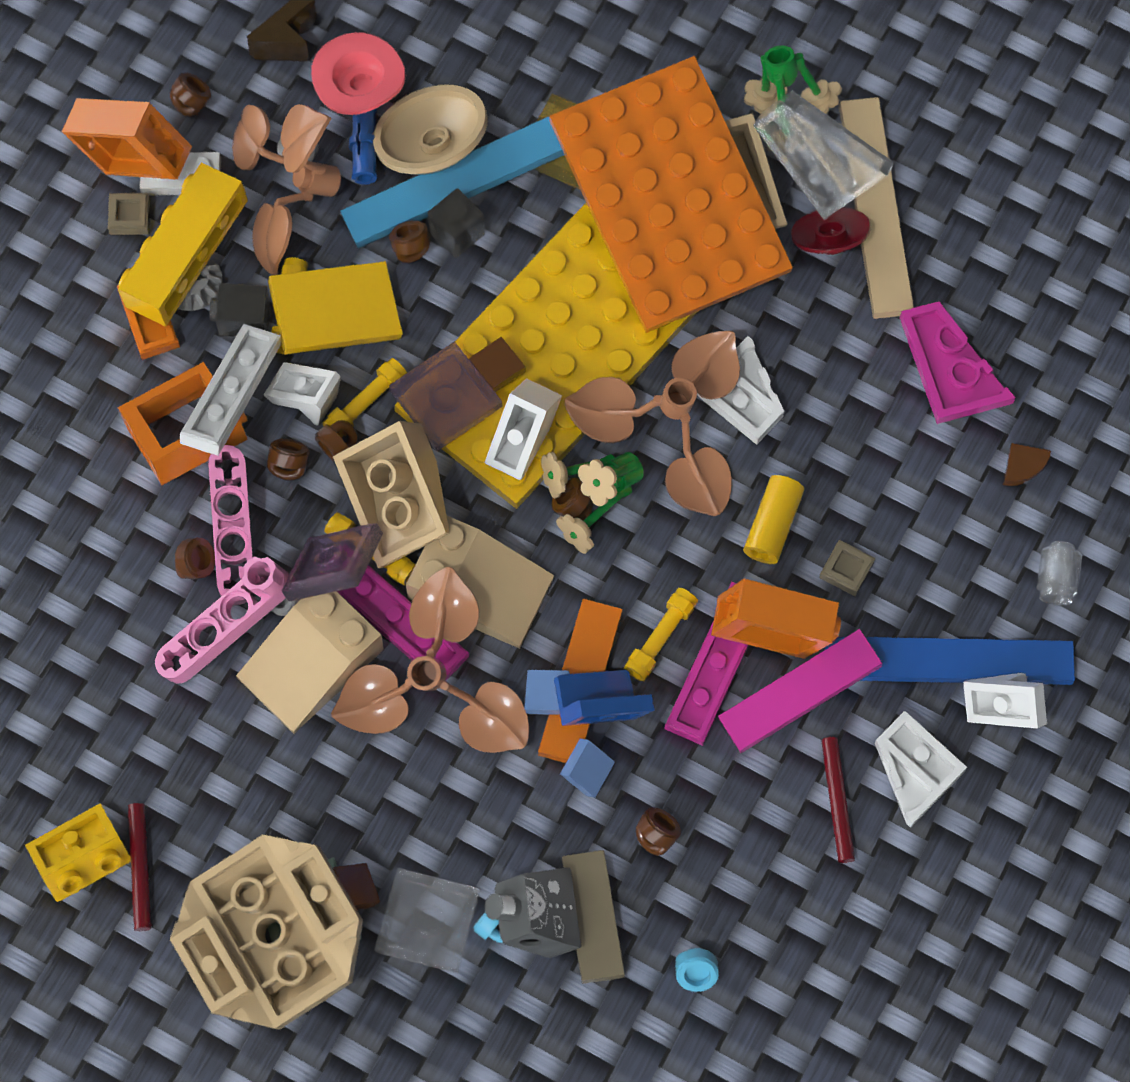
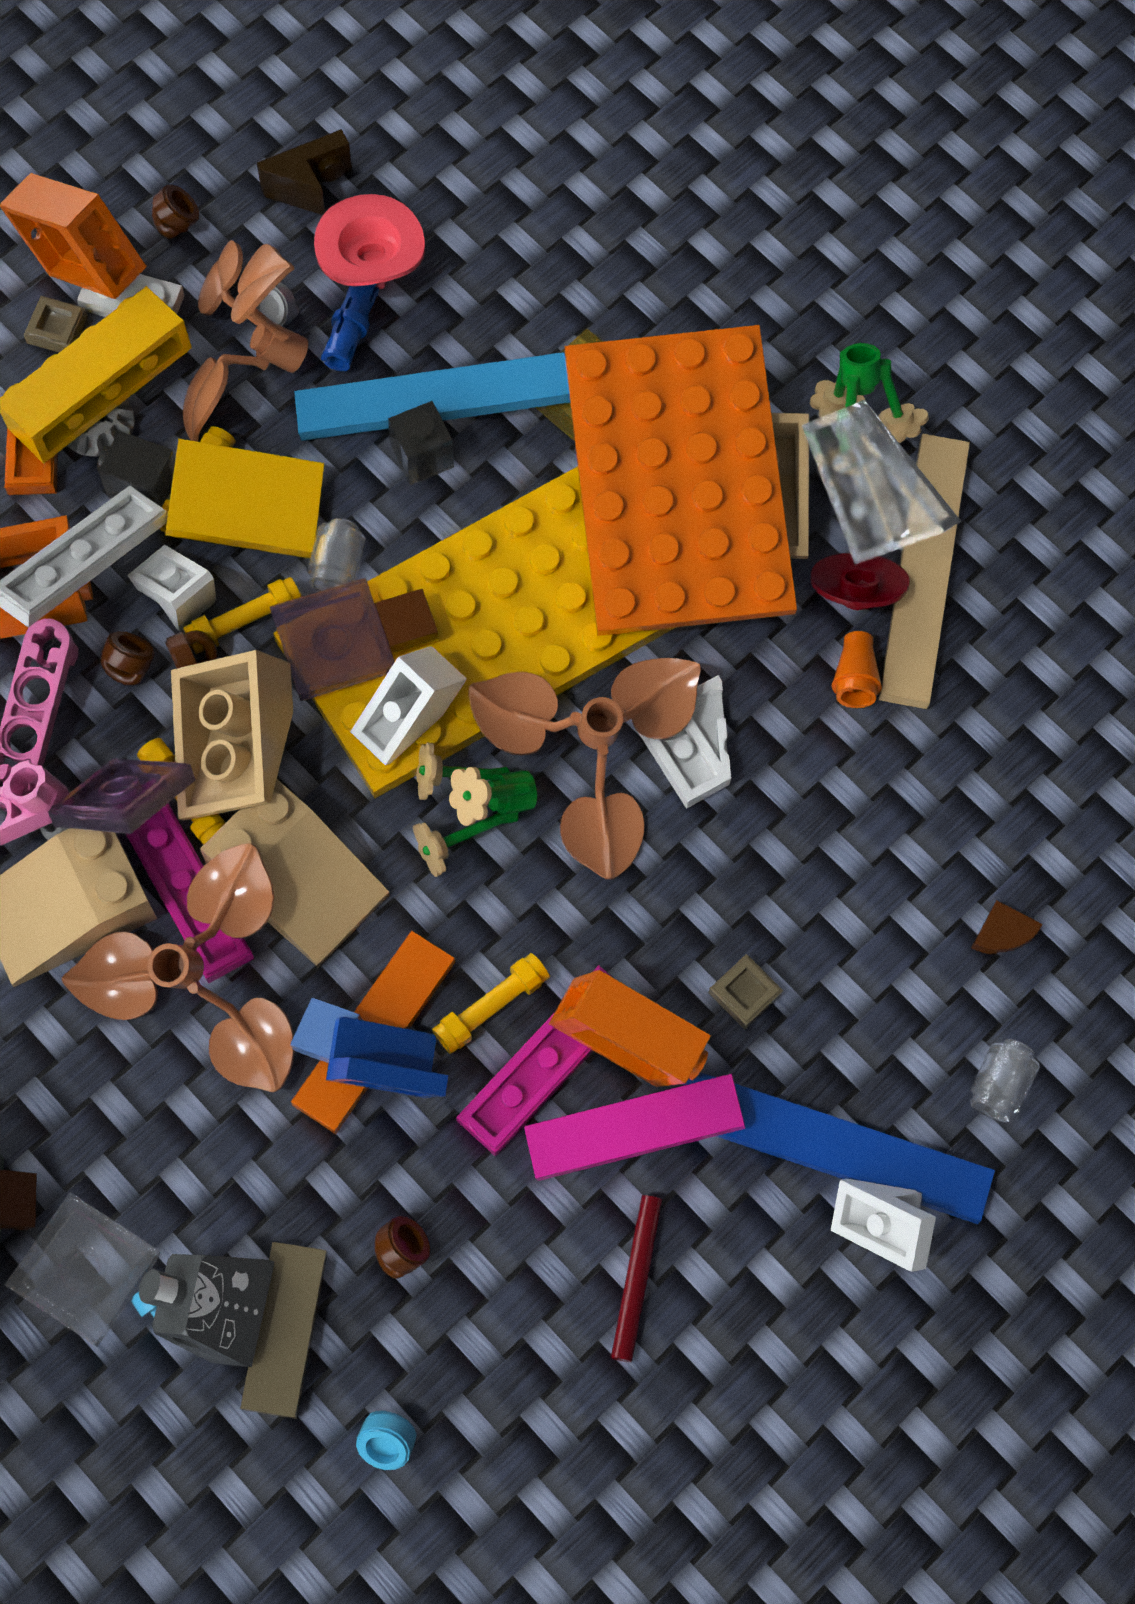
camera: 15 degrees right, 0 degrees up
tan dish [373,85,488,175] -> none
reddish brown tile [389,220,430,263] -> none
reddish brown tile [552,478,593,521] -> none
medium blue tile [560,738,615,798] -> none
yellow piece [743,475,805,564] -> none
white wing [875,711,967,827] -> none
dark pink wing [899,301,1015,424] -> none
none -> clear brick [307,519,366,596]
none -> orange cone [832,631,882,708]

